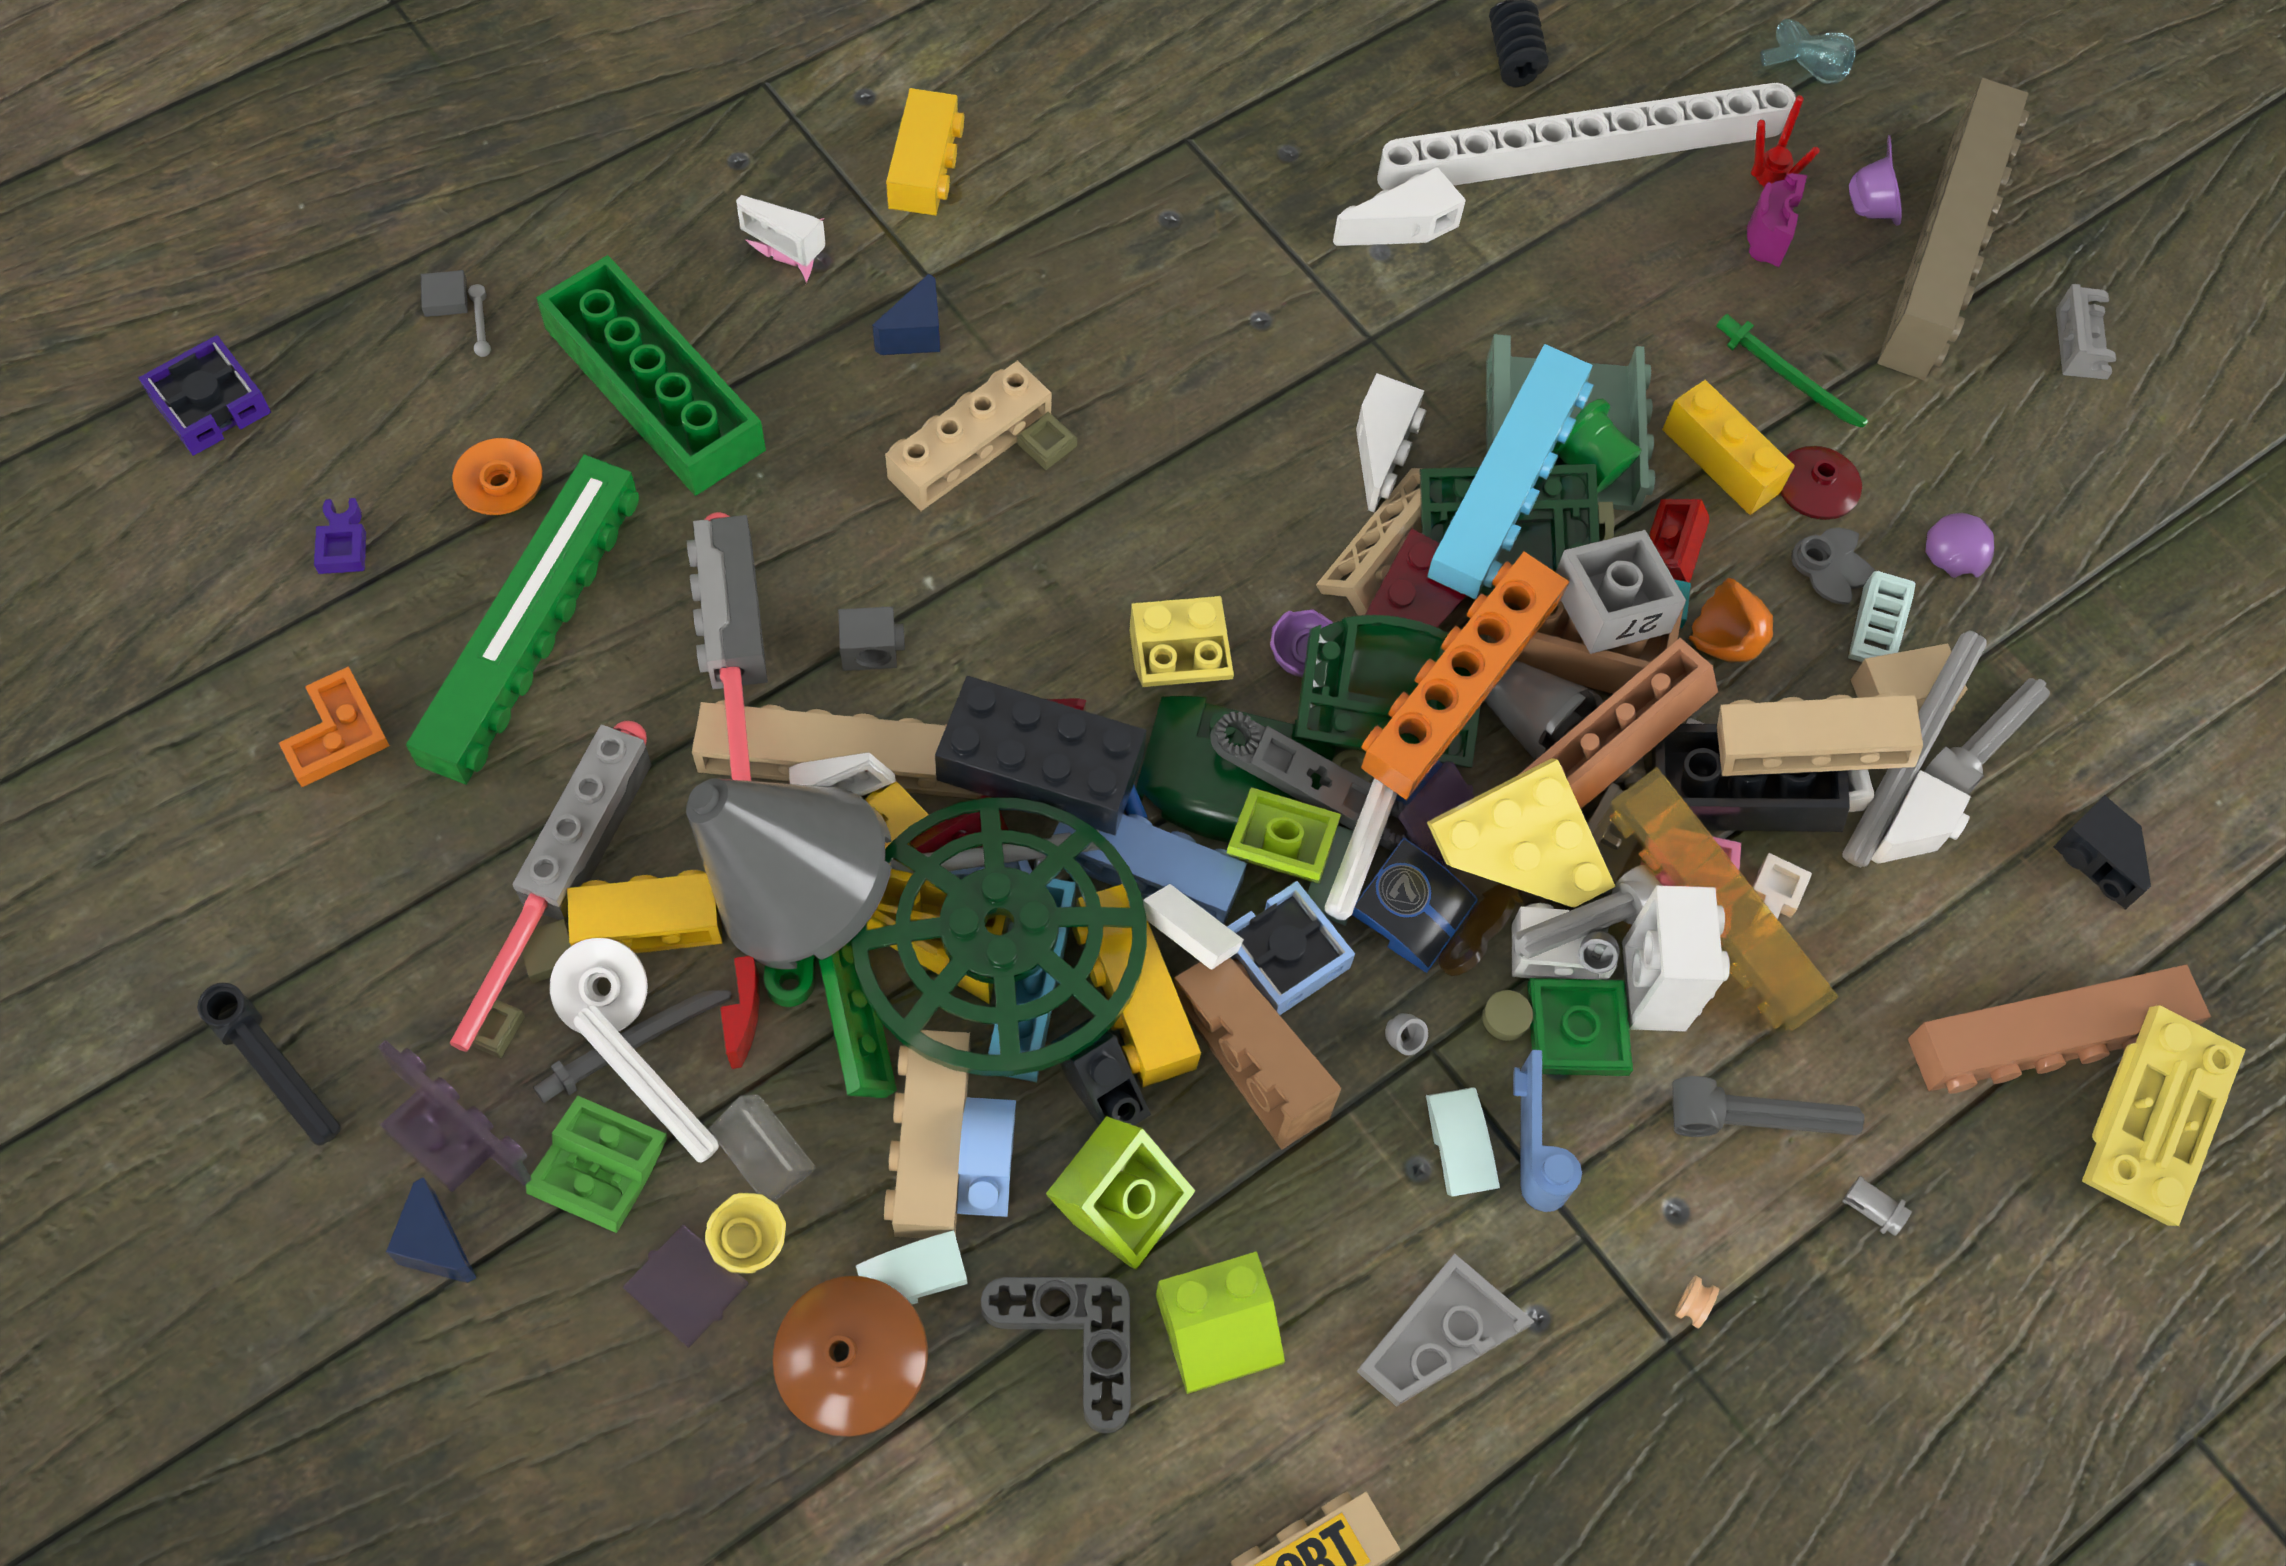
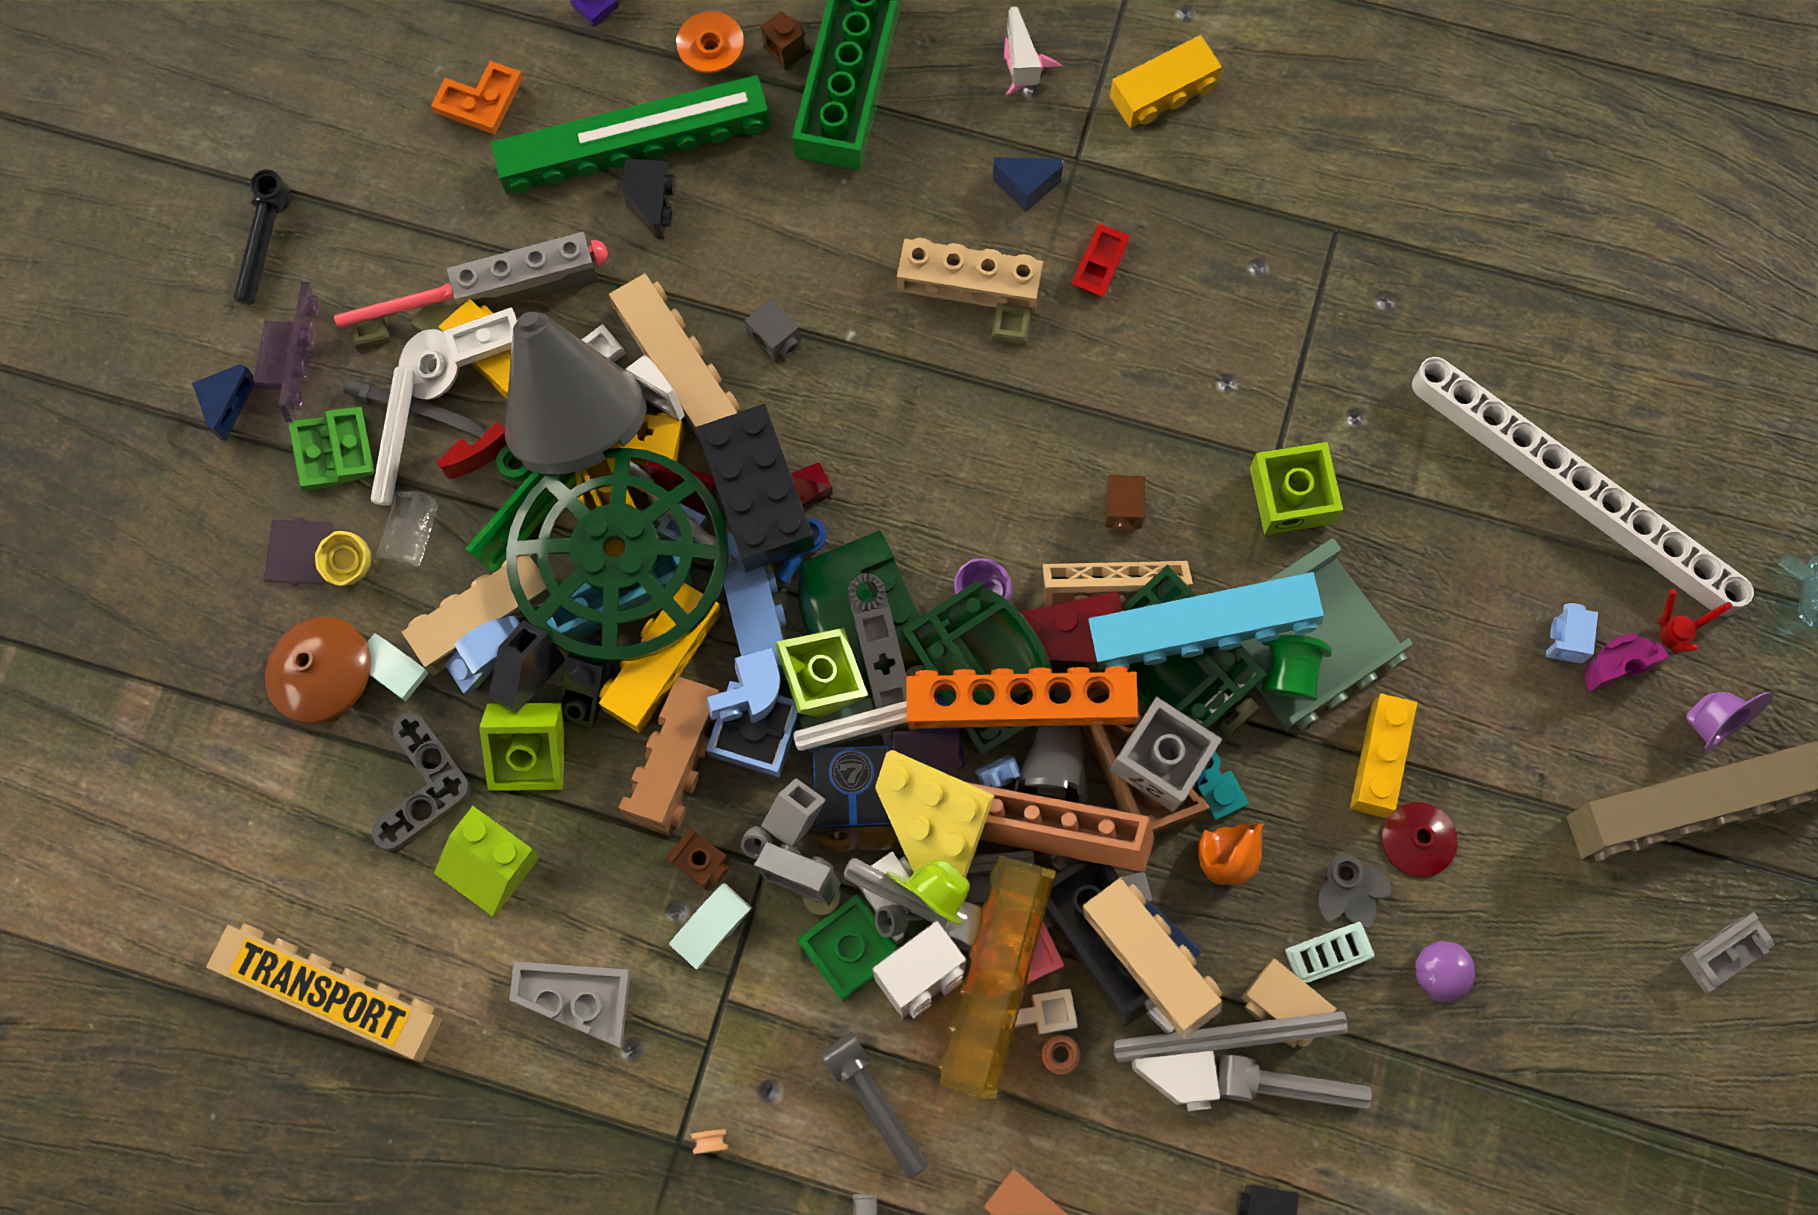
camera: 60 degrees right, 10 degrees up
piece [687,512,768,781] -> none
light yellow slope [1129,596,1234,687] -> none
white tile [1143,884,1244,970] -> none
white slope [1333,167,1466,246] -> none
white slope [1356,373,1427,512] -> none
black piece [1489,0,1549,88] -> none
medium blue door [1513,1050,1582,1212] -> none
red slope [1649,499,1709,583] -> none
green sword [1716,314,1868,427] -> none
none -> white plate [444,307,517,368]
none -> black slope [489,620,565,714]
none -> black slope [622,159,676,240]
none -> reddish brown brick [666,828,729,890]
none -> light blue brick [707,648,780,724]
none -> piece [754,842,841,906]
none -> reddish brown brick [761,11,811,70]
none -> light grey brick [761,778,826,847]
none -> lime piece [886,860,970,925]
none -> light blue plate [974,754,1020,788]
none -> nougat plate [1041,1035,1081,1075]
none -> red slope [1071,223,1131,298]
none -> reddish brown brick [1105,475,1145,533]
none -> lime brick [1250,442,1343,535]
none -> light blue brick [1546,603,1598,664]

